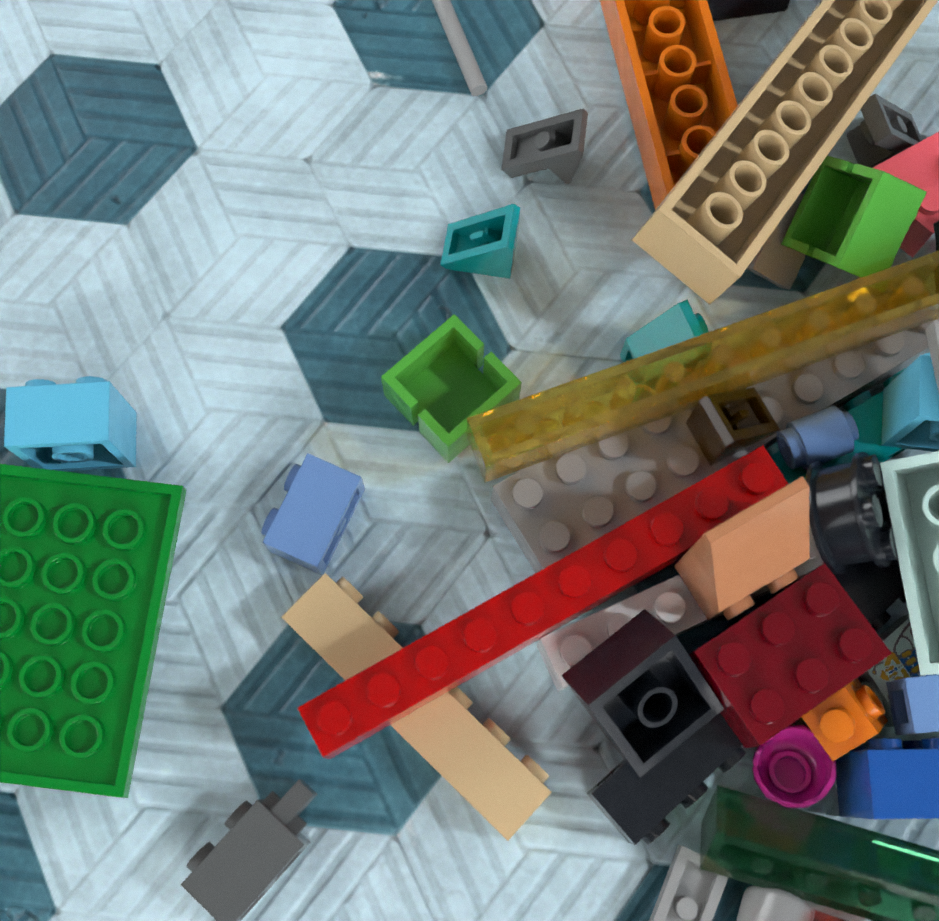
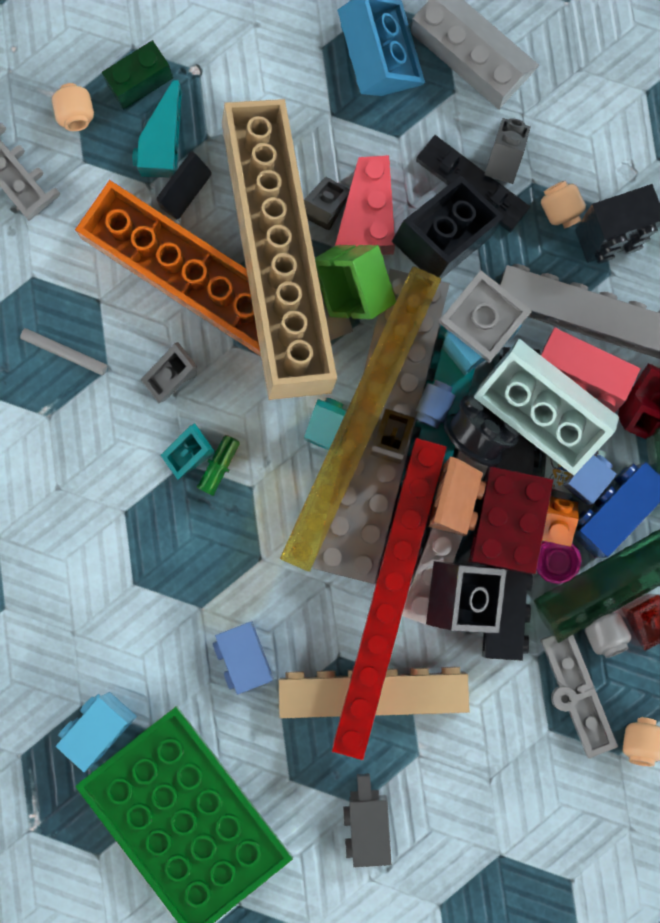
camera: 40 degrees left, 10 degrees up
bright green piece [381,314,522,463] -> none
none -> green axle [197,435,240,496]

